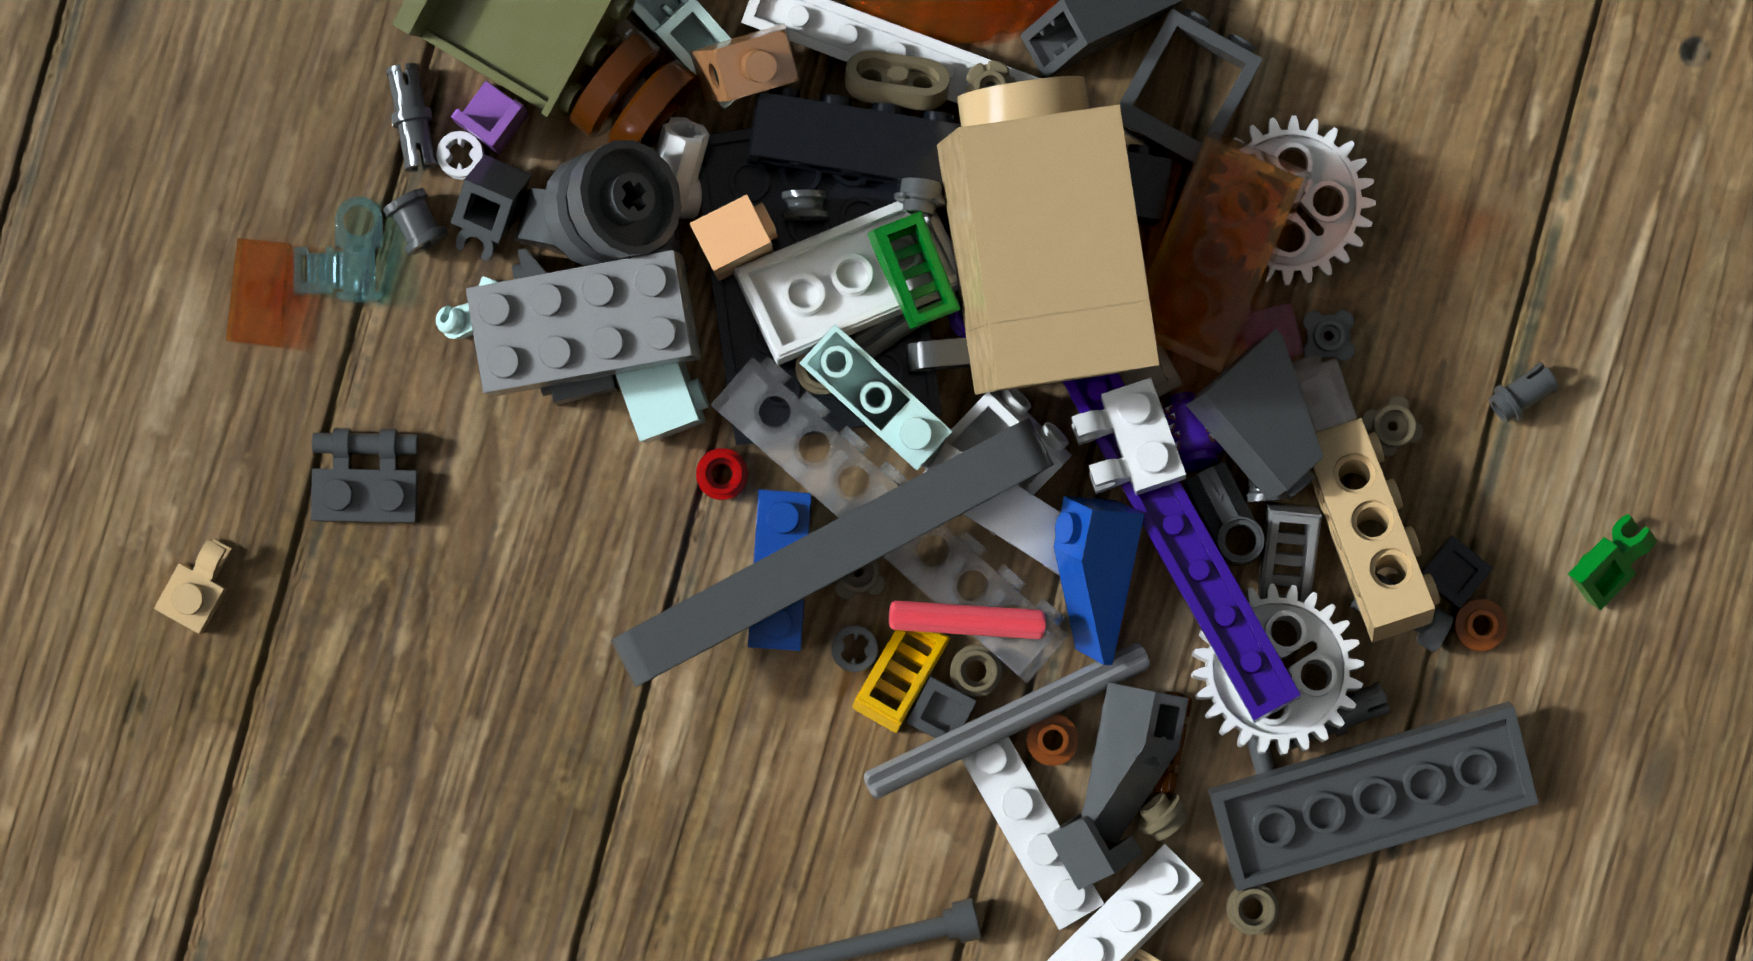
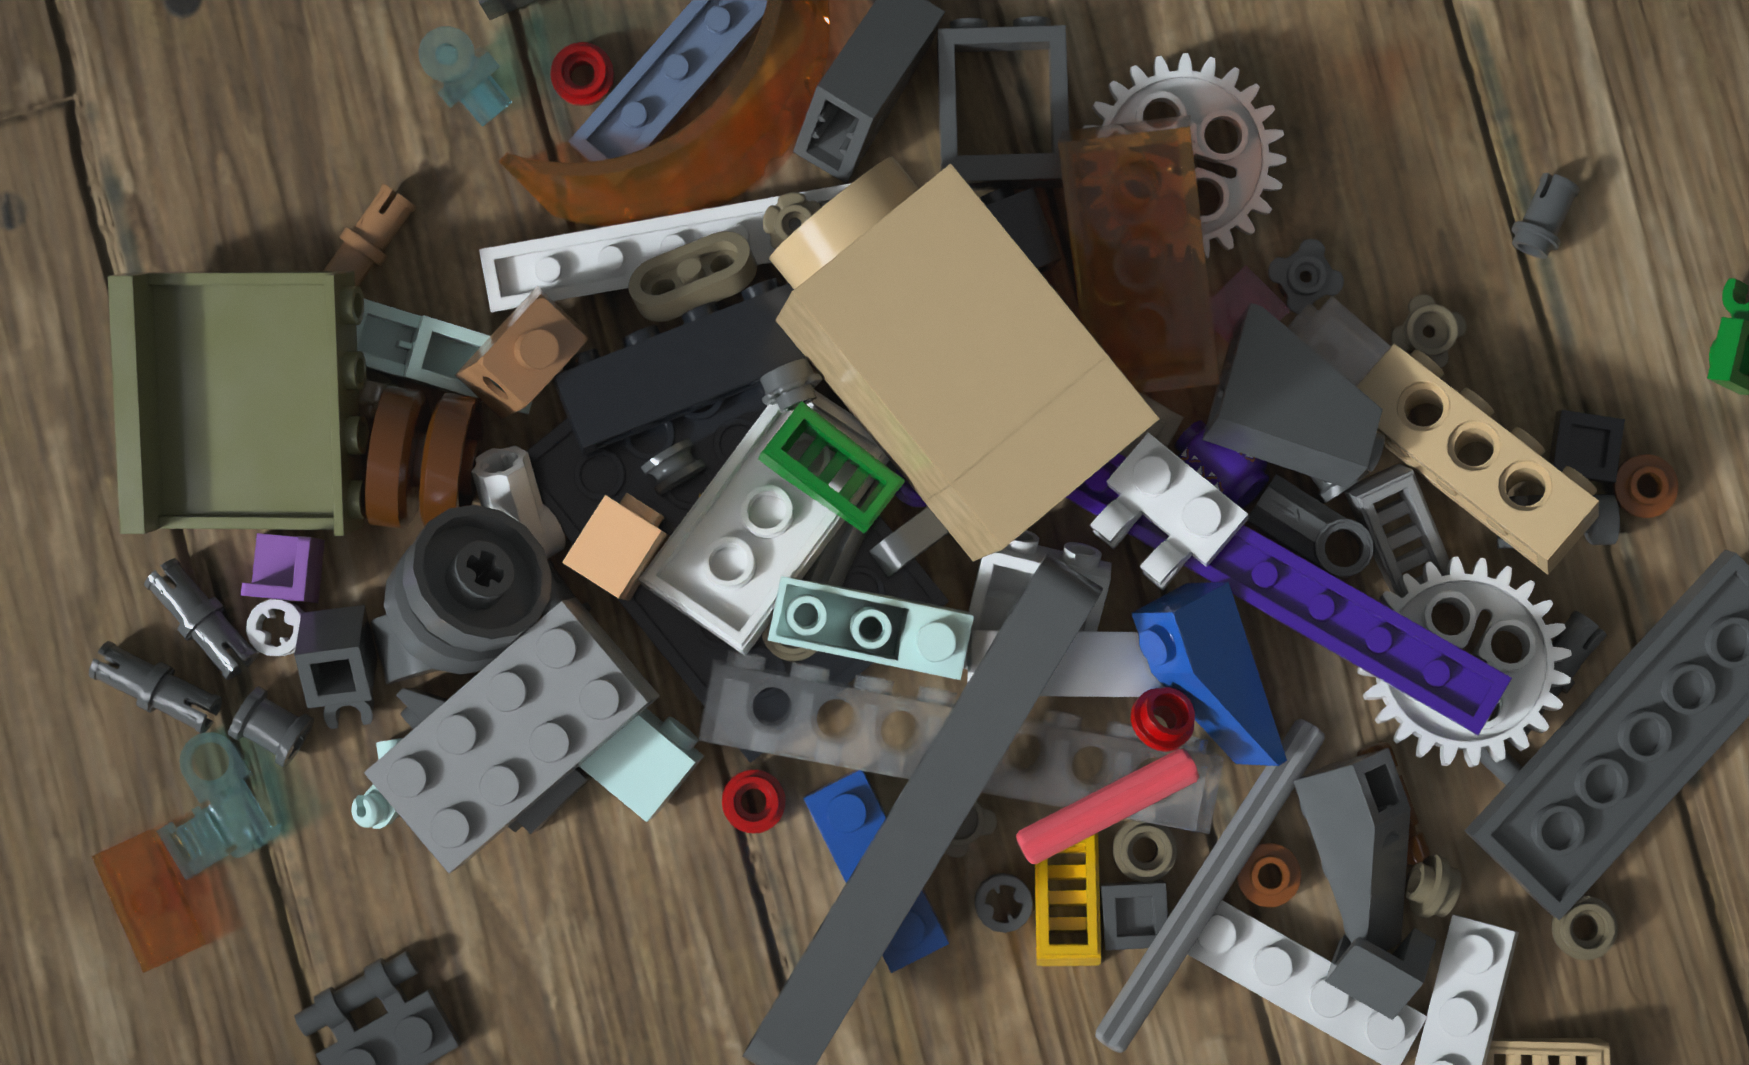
camera: 25 degrees left, 0 degrees up
none -> dark grey pin [89,641,222,734]
none -> red plate [1131,687,1195,752]

